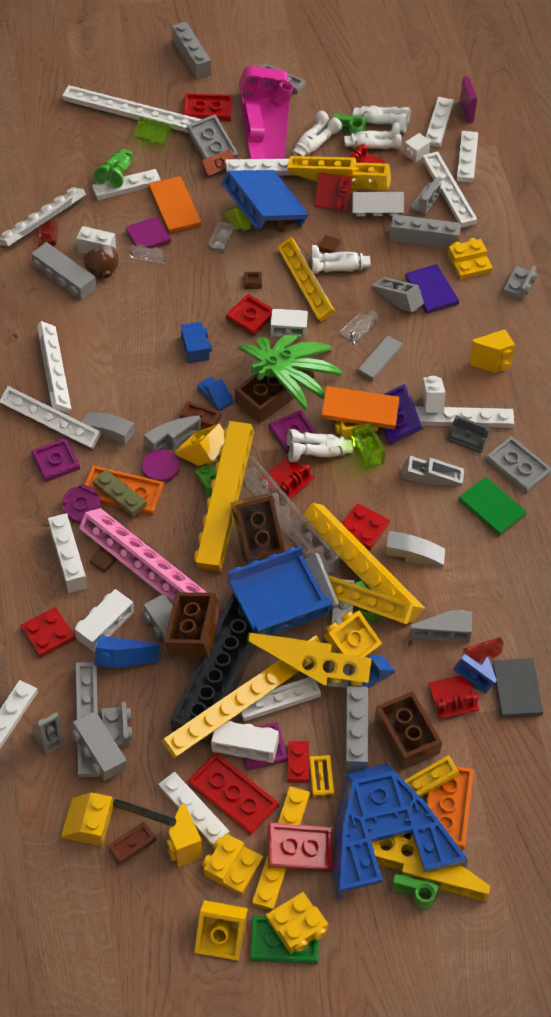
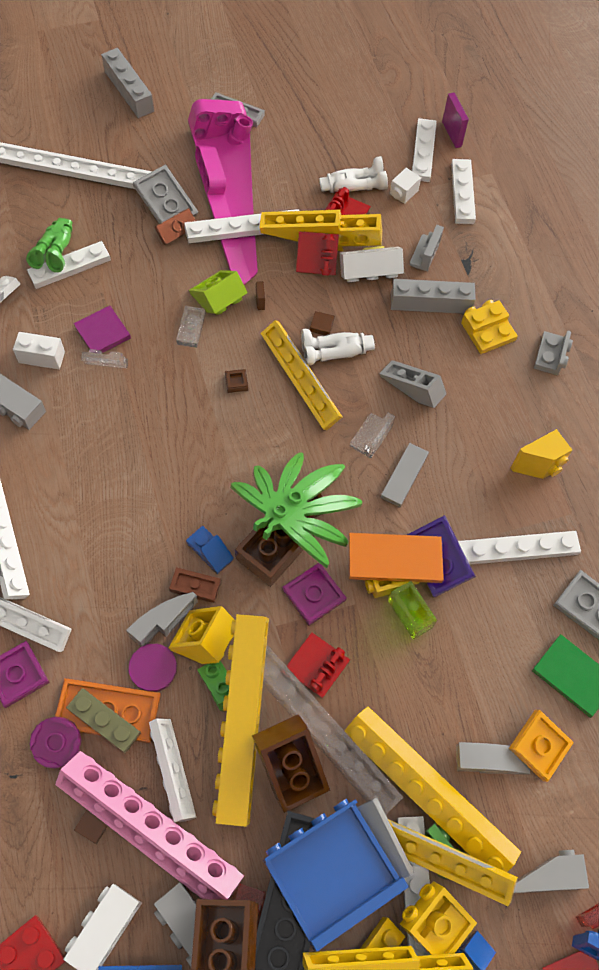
camera: 10 degrees left, 10 degrees up
white brick [48,513,87,594] -> none
light grey slope [81,412,135,445] -> none
reddish brown cylinder [83,246,119,279] -> none
clear neon green bracket [133,117,173,146] -> none
orange tile [149,176,201,234] -> none
blue brick [181,321,212,363] -> none
red tile [183,93,233,121] -> none
blue panel [221,170,309,229] -> none
red plate [226,294,273,336] -> none
white brick [271,309,308,339] -> none
white piece [287,429,353,463] -> none
white piece [292,111,342,156] -> none
bright green plate [333,113,366,136] -> none
red plate [342,503,390,551] -> none
white piece [353,105,410,134] -> none
light grey slope [402,456,464,486] -> none
dark purple tile [405,264,459,314] -> none
white plate [422,152,477,228] -> none
white brick [422,376,446,413] -> none
dark grey hinge [447,415,490,454] -> none
none -> white plate [149,718,197,822]
none -> light orange plate [509,710,574,782]

